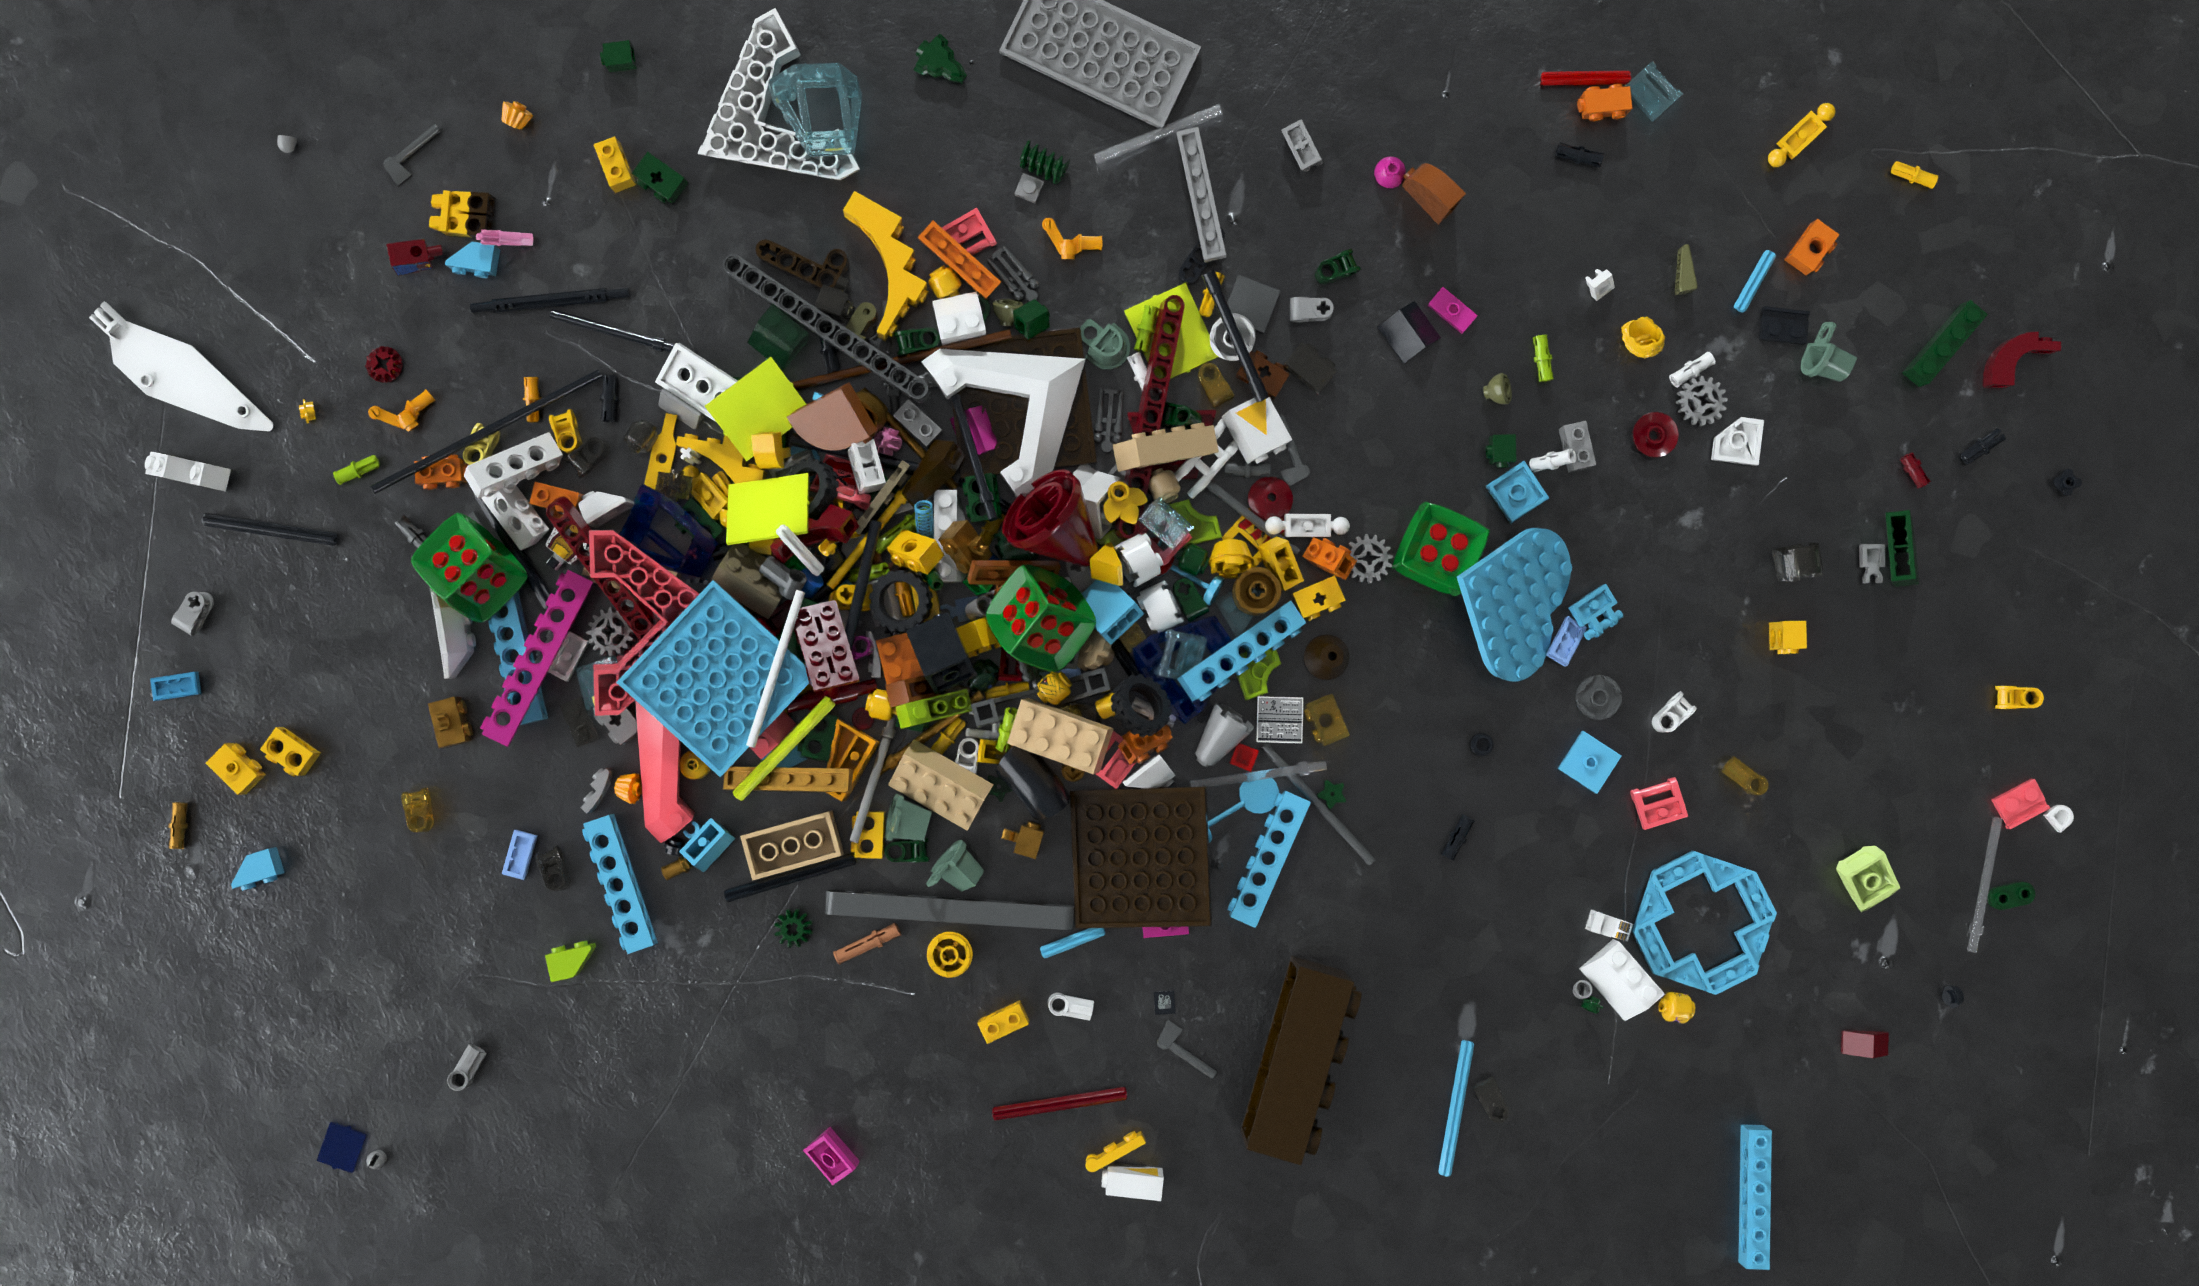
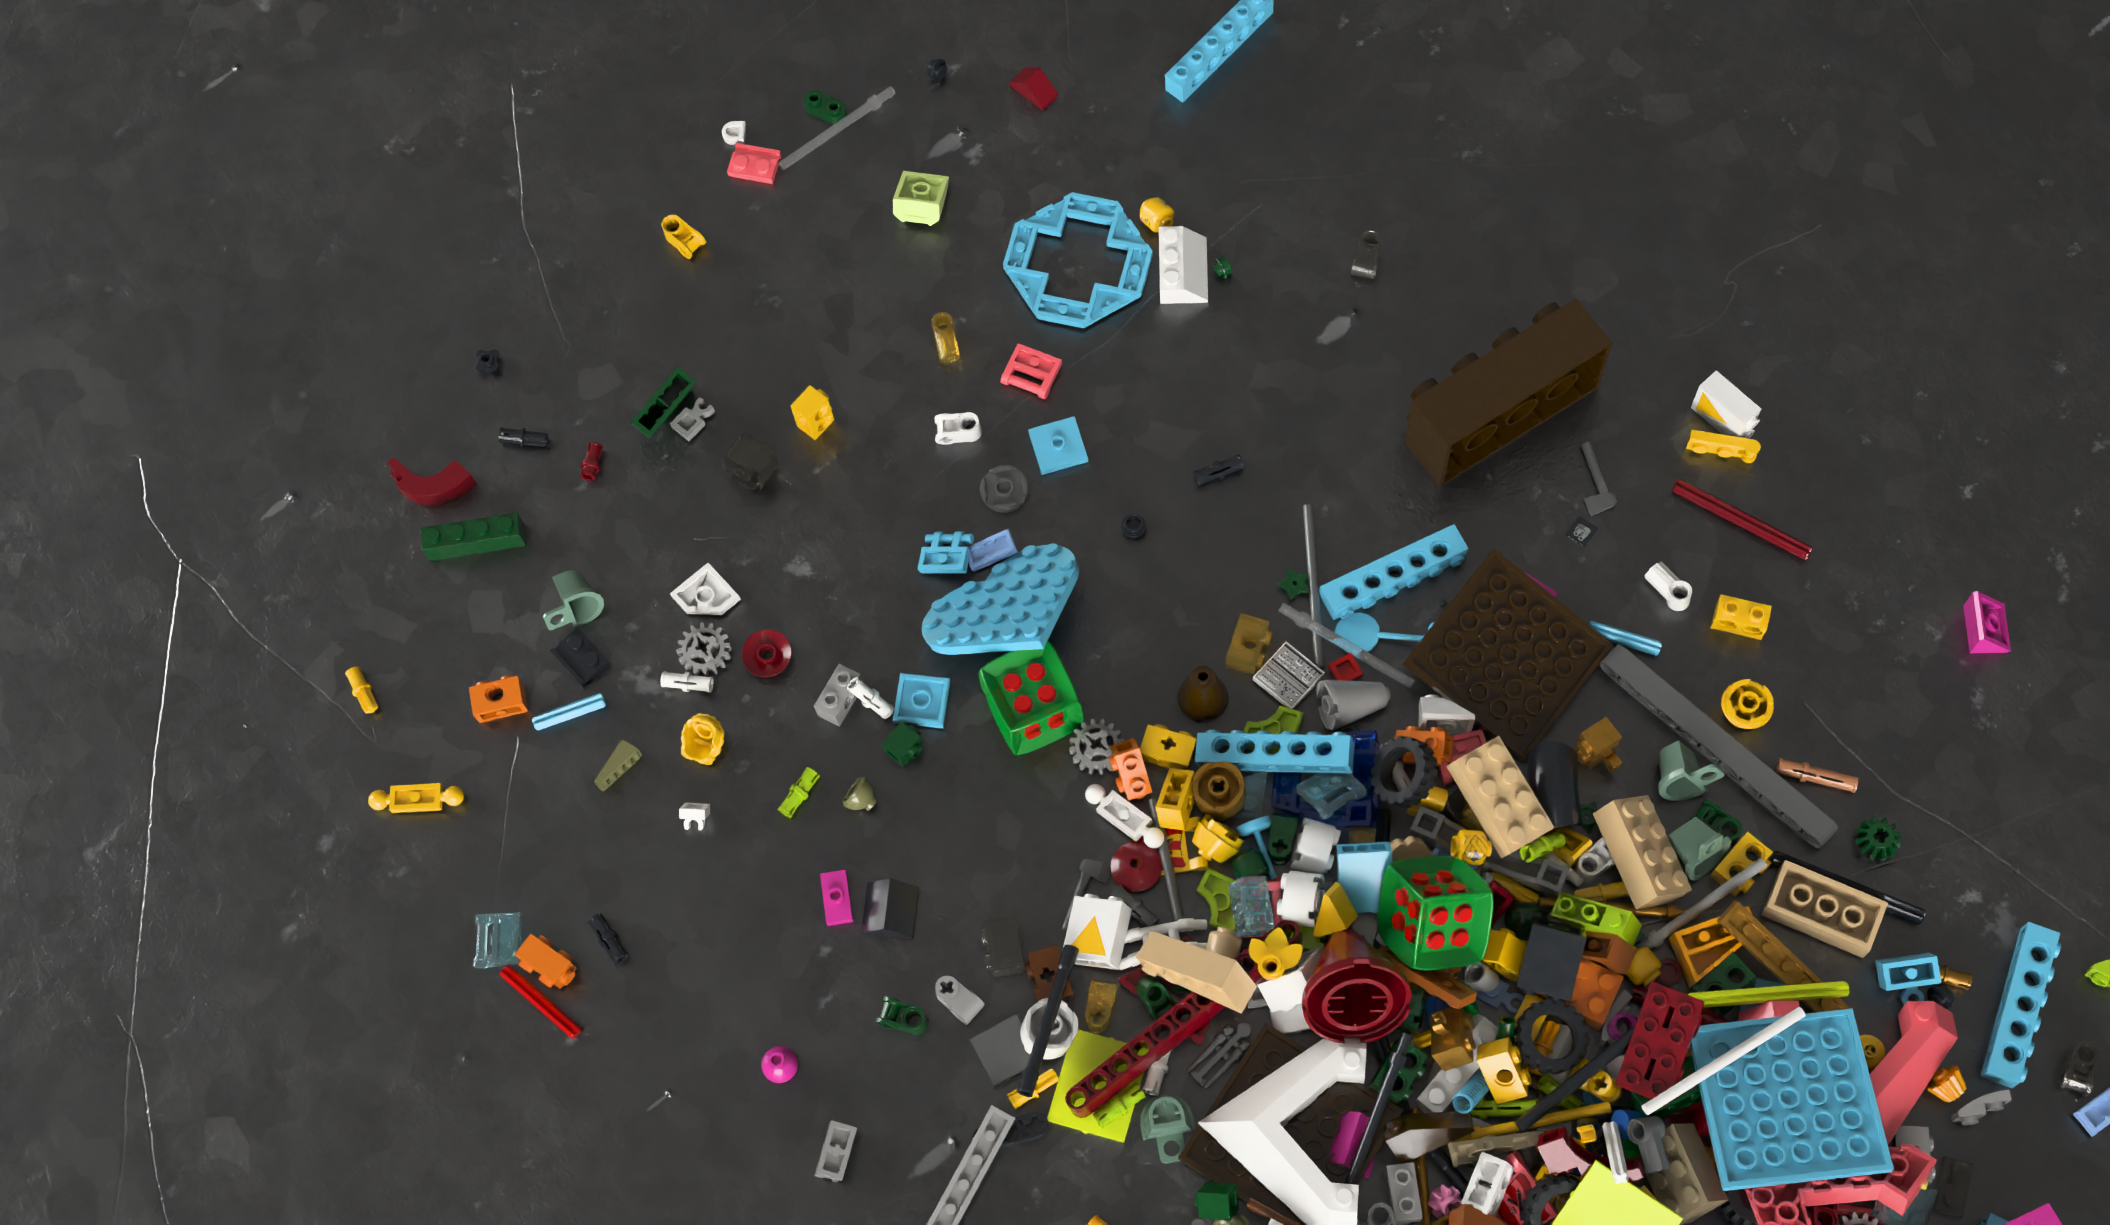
camera: 130 degrees left, 20 degrees down
dark orange brick [1402,163,1466,225] -> none
medium azure axle [1438,1040,1474,1176] -> none
light grey hinge [1572,980,1593,1000] -> none
white leg [1585,909,1633,942] -> none

